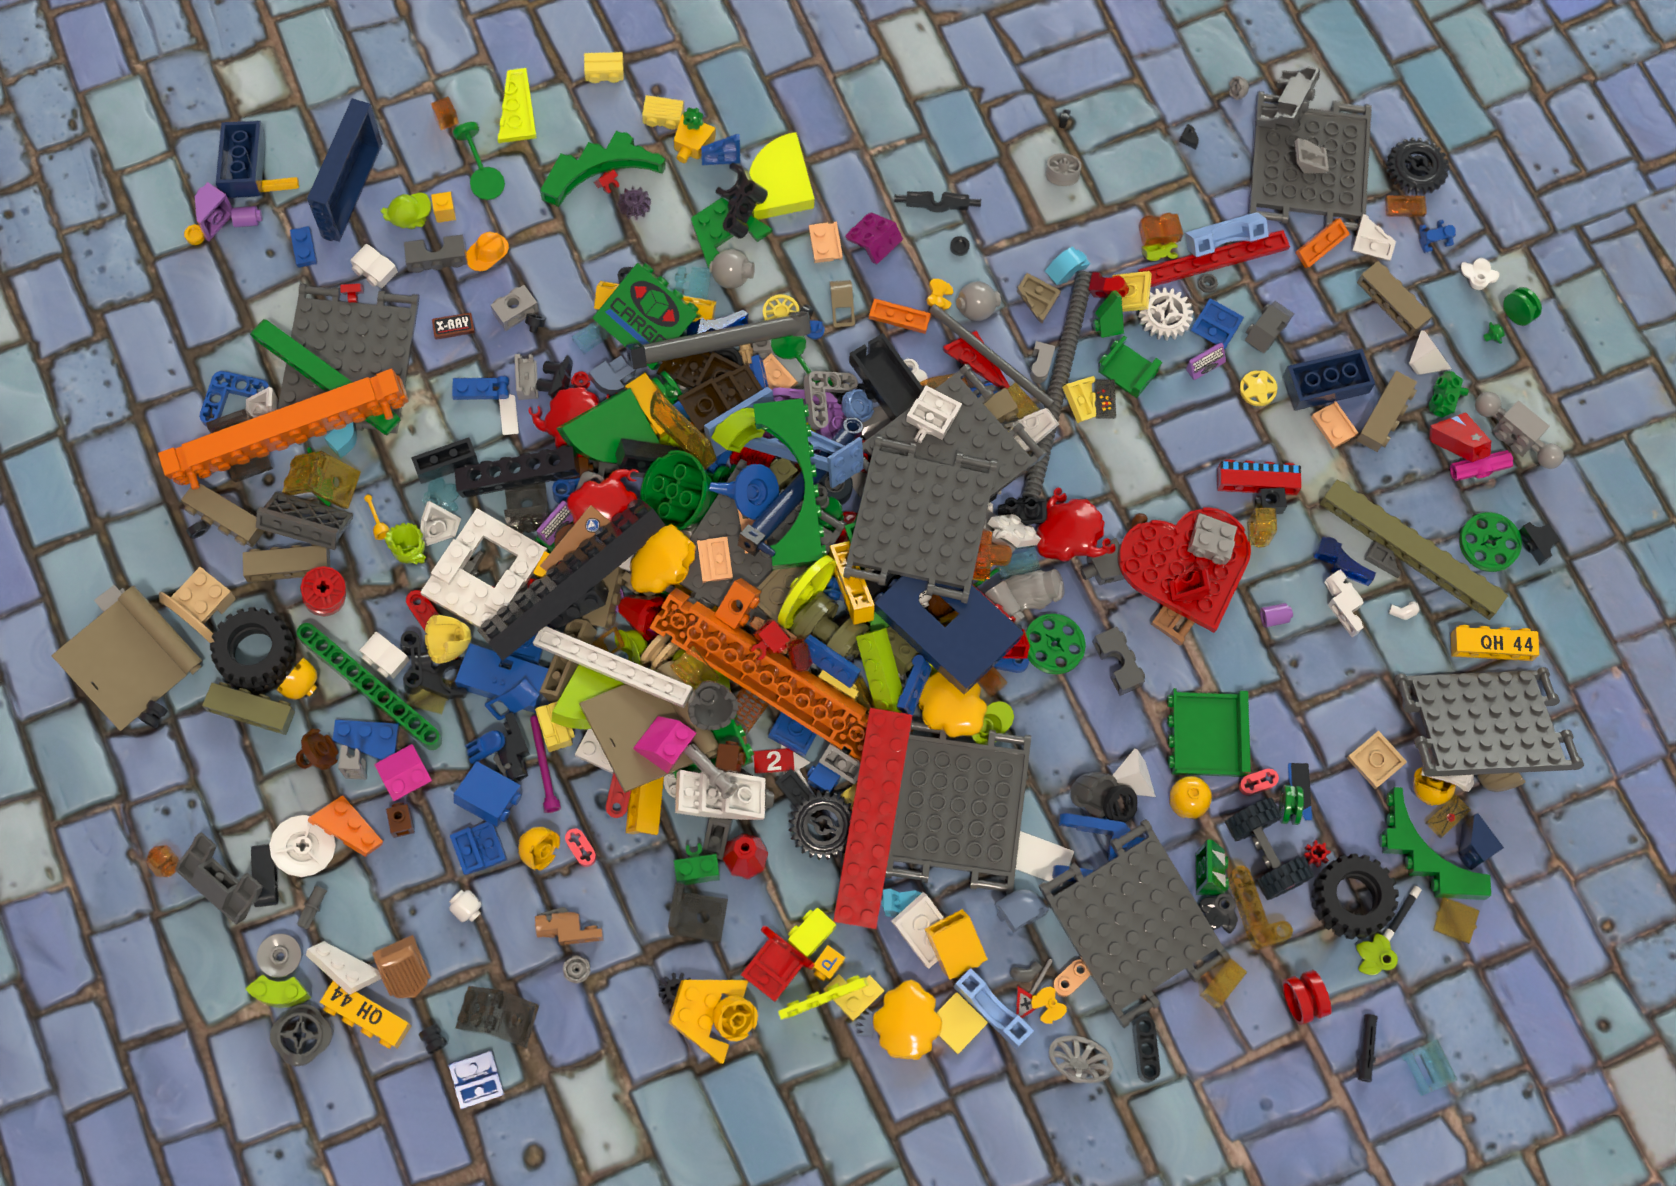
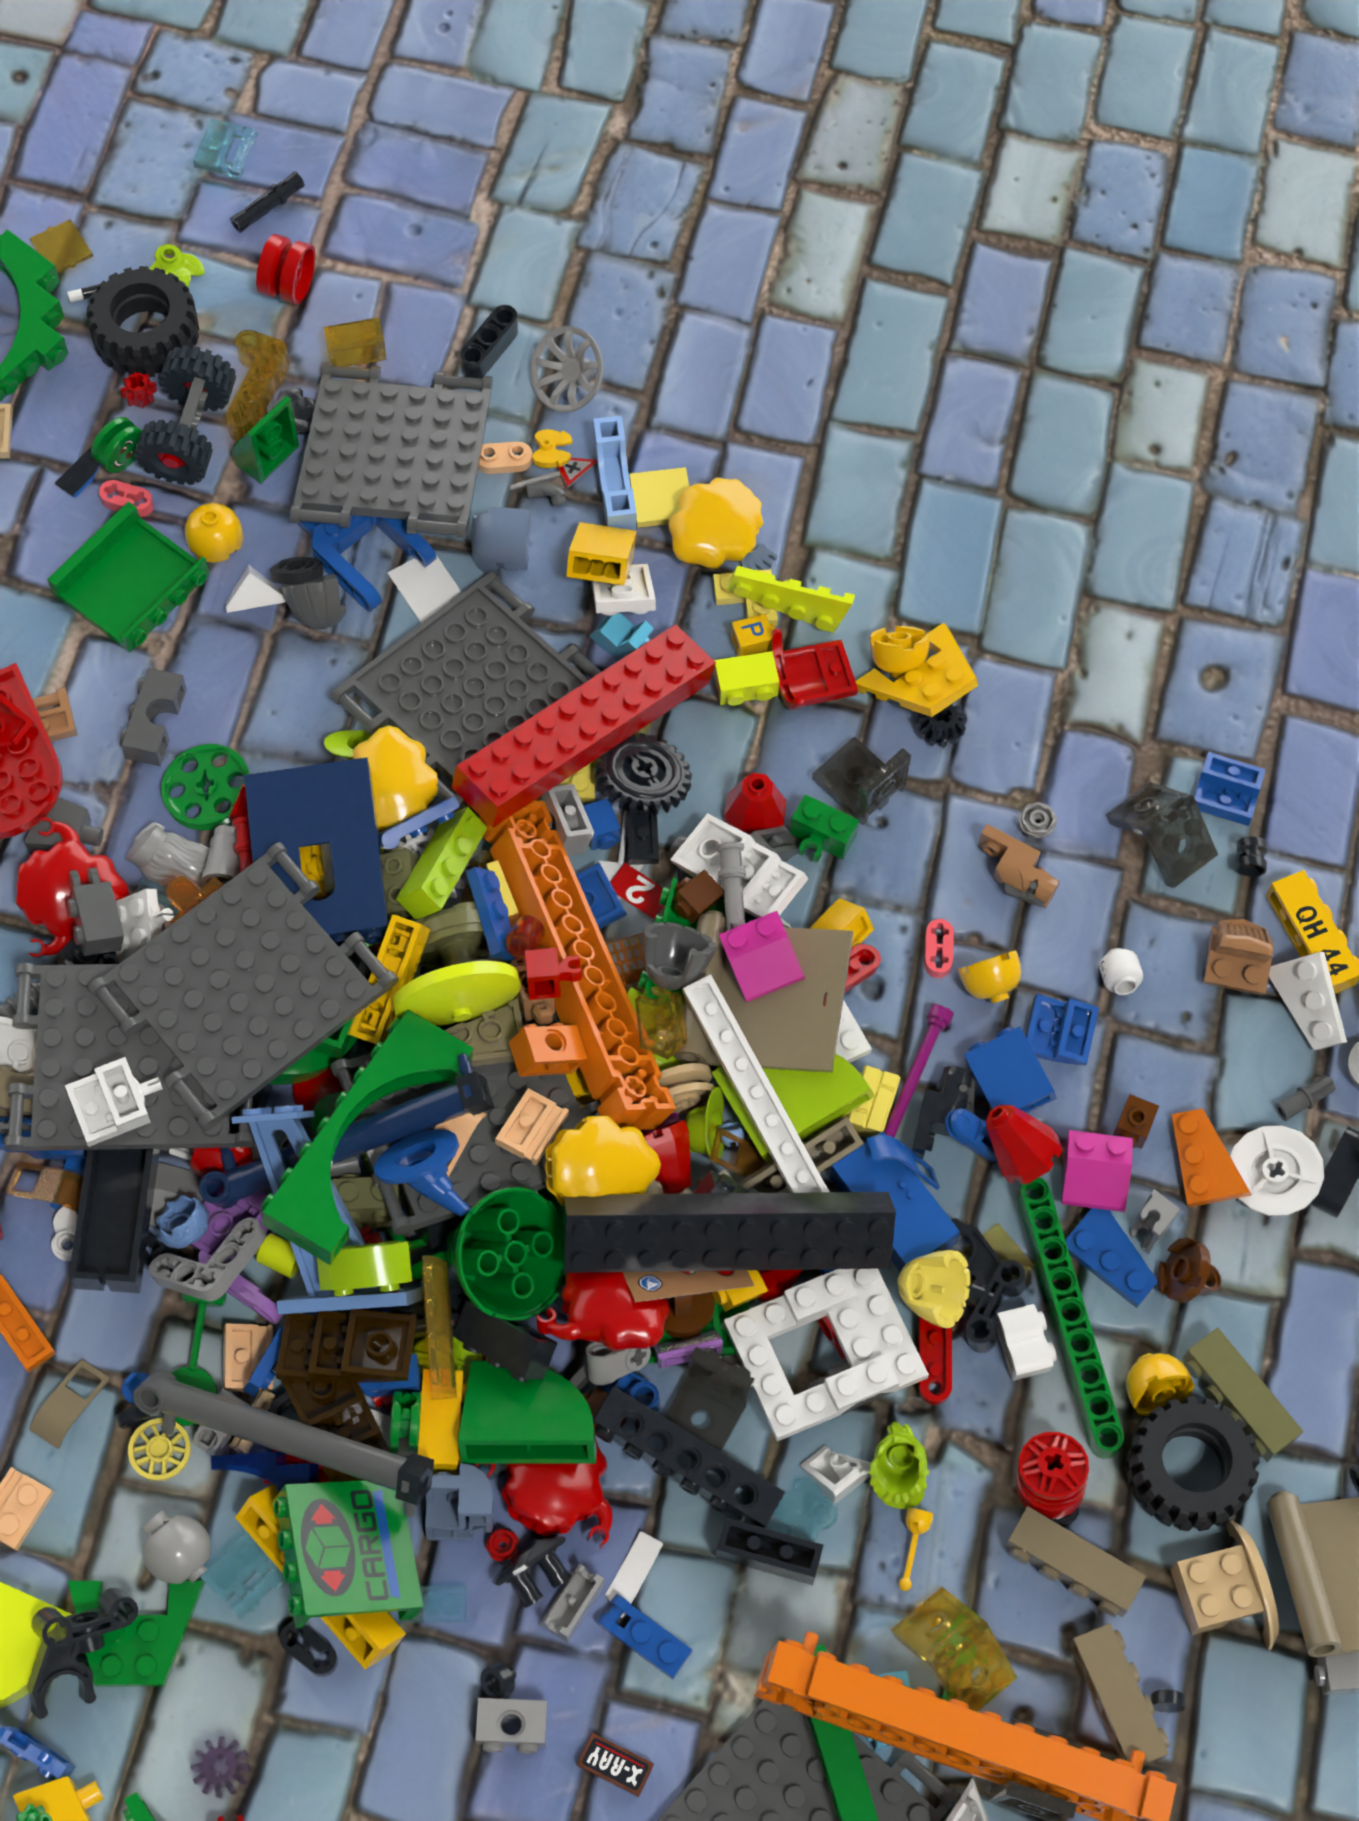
camera: 140 degrees left, 5 degrees down
dark grey fence [256,492,353,550] -> none
none -> dark grey hinge [67,868,124,956]
none -> red cone [985,1105,1063,1184]

